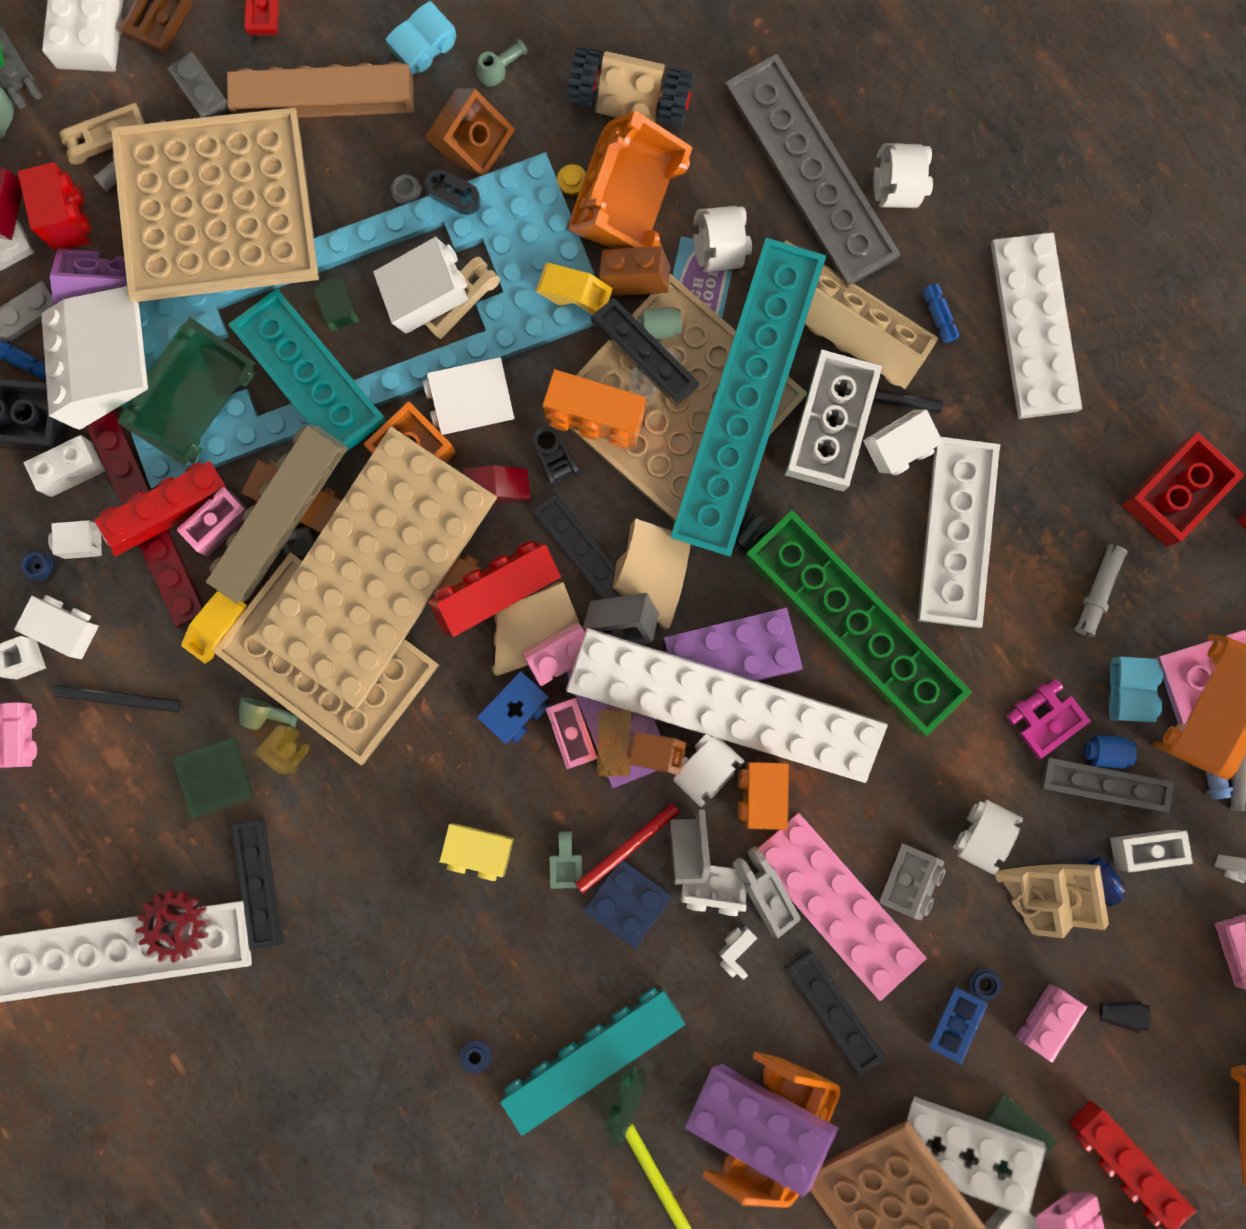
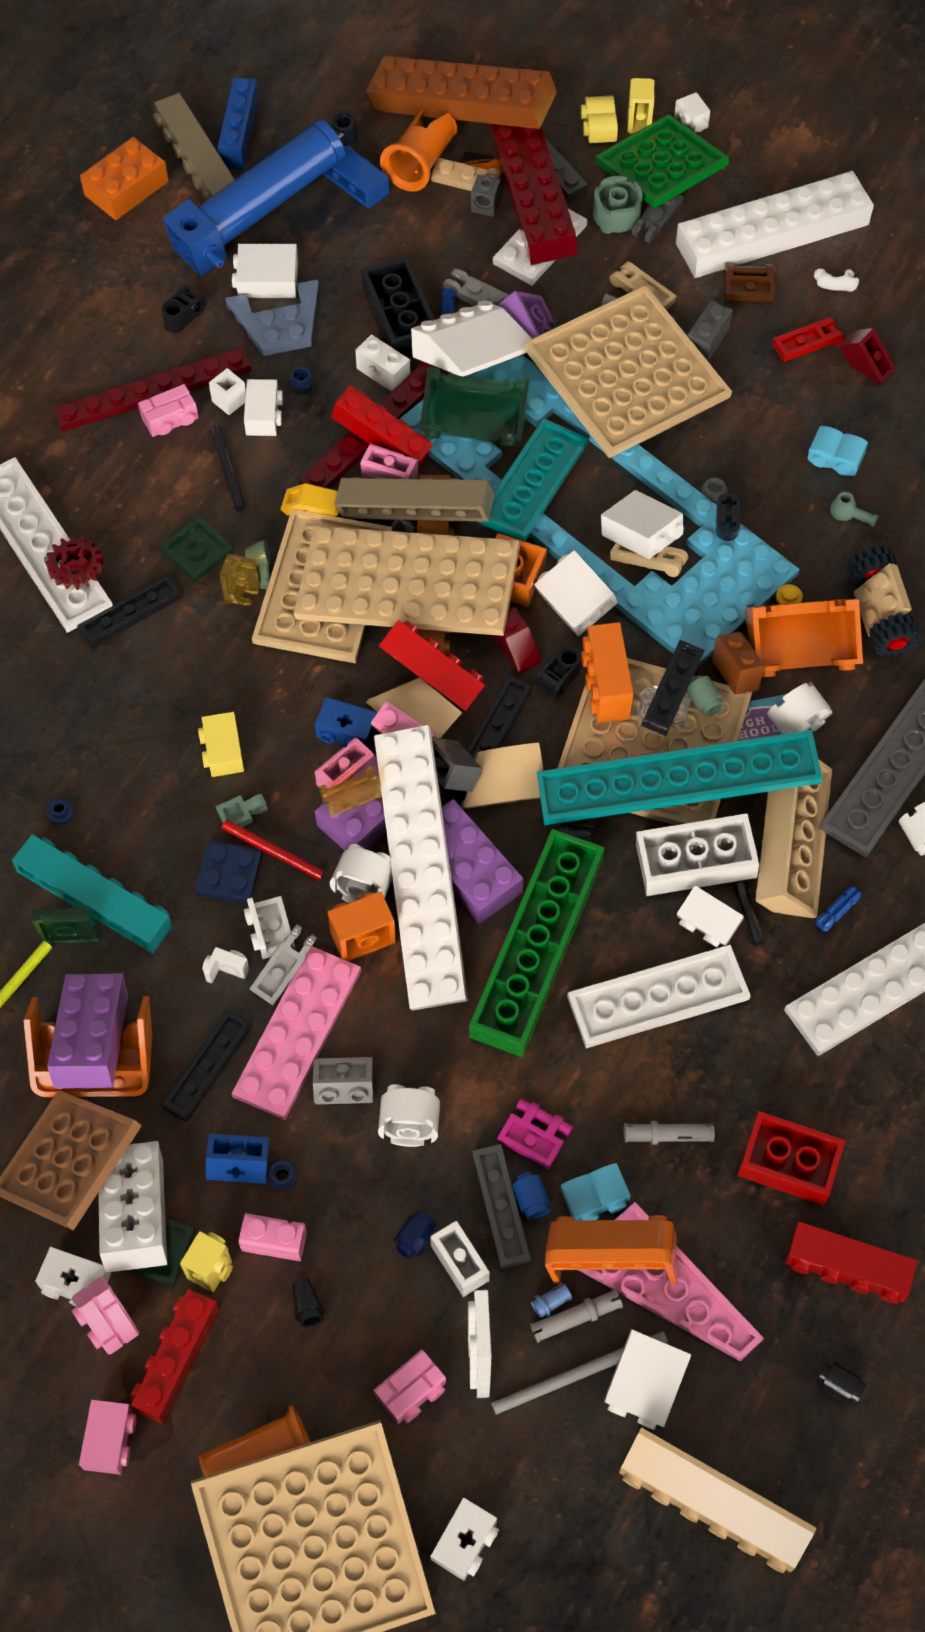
camera: 65 degrees right, 20 degrees down
red brick [18,162,92,252] -> none
white brick [48,520,102,559] -> none
medium nougat brick [227,62,414,118] -> none
clear green brick [313,278,360,331] -> none
dark orange slope [425,88,515,177] -> none
yellow slope [536,263,613,315] -> none
dark orange brick [627,732,686,775] -> none
light grey panel [669,809,711,884] -> none
tan slope [995,864,1109,938] -> none
none -> light yellow brick [180,1231,233,1293]

